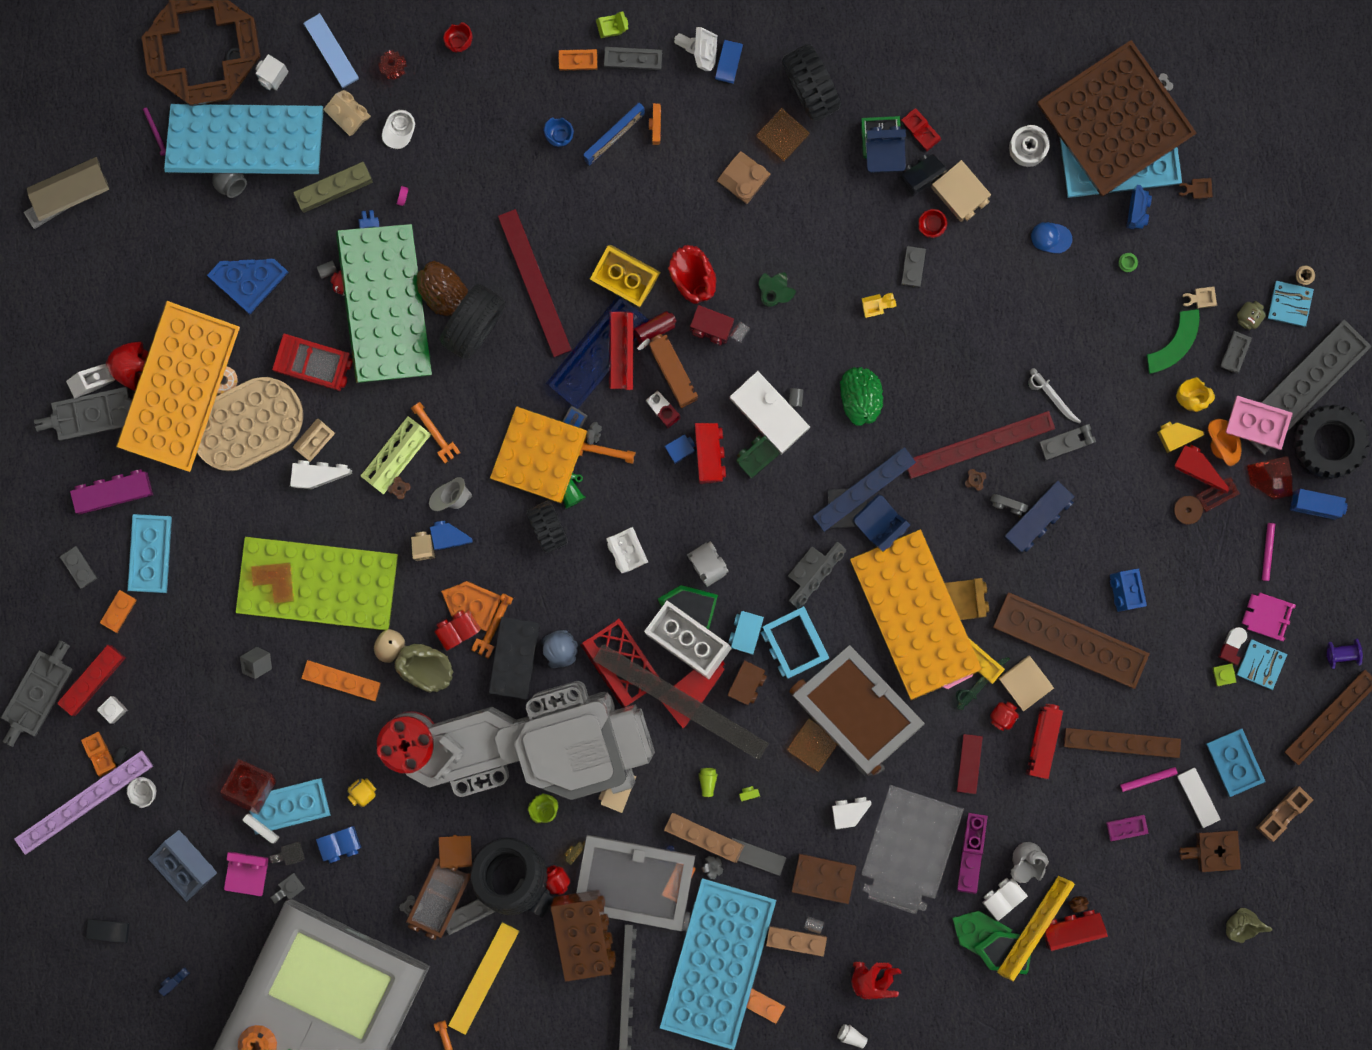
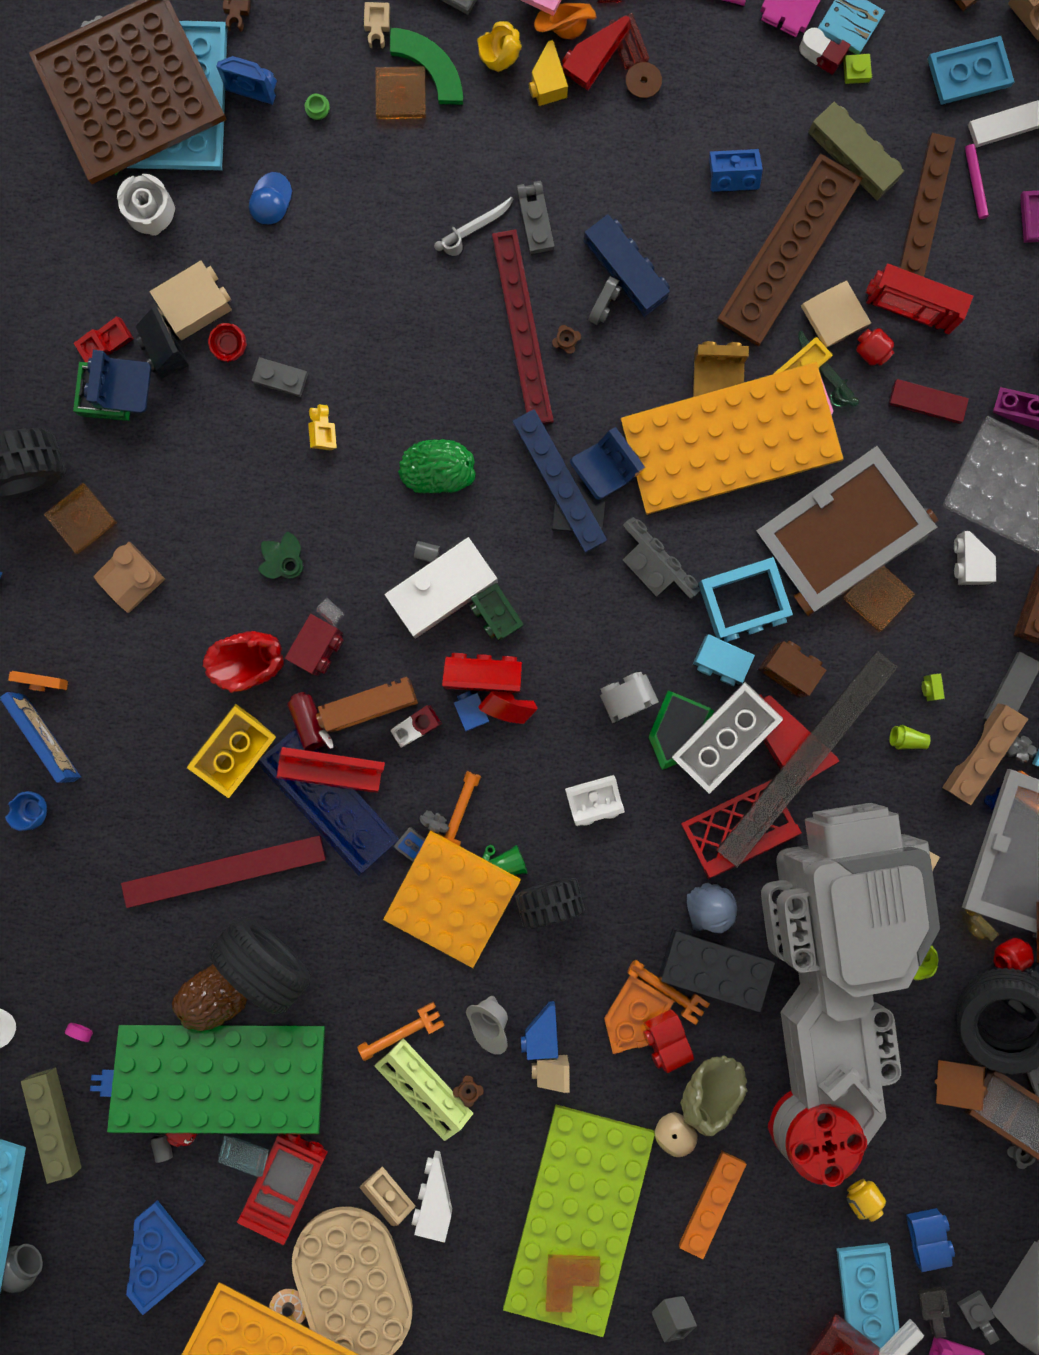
camera: 90 degrees left, 0 degrees up
none -> clear light blue tile [218,1136,269,1176]
none -> clear orange plate [375,66,426,119]
none -> red slope [478,691,538,724]
none -> olive brick [808,102,904,201]

